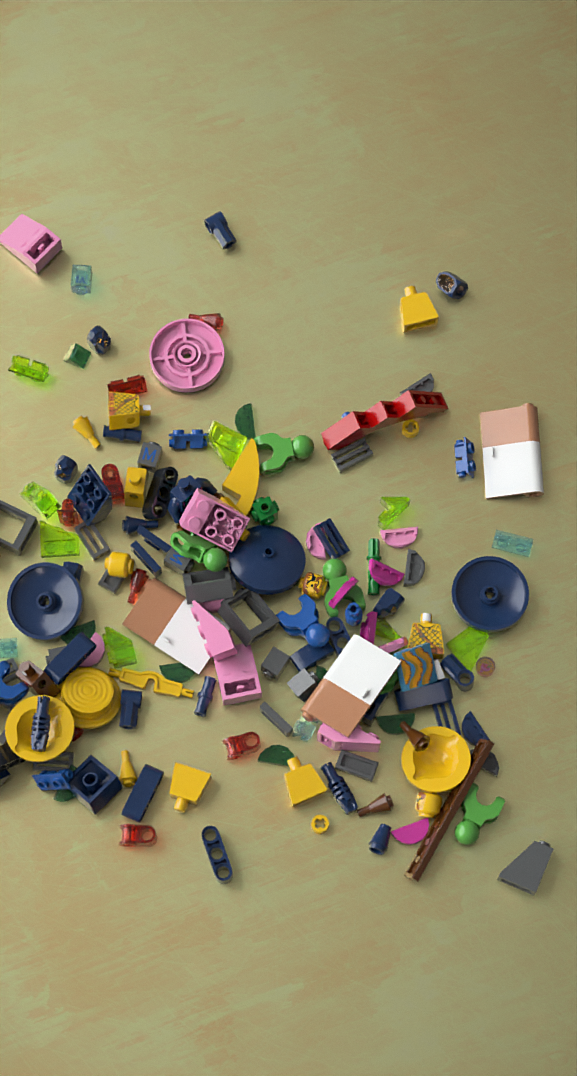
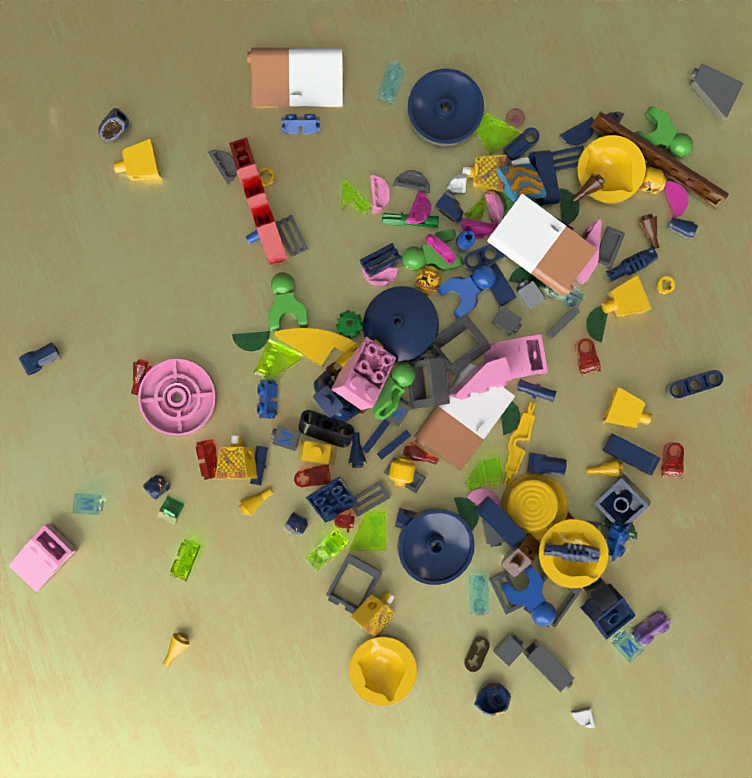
camera: 85 degrees left, 15 degrees up
none -> white tile [446,174,466,193]

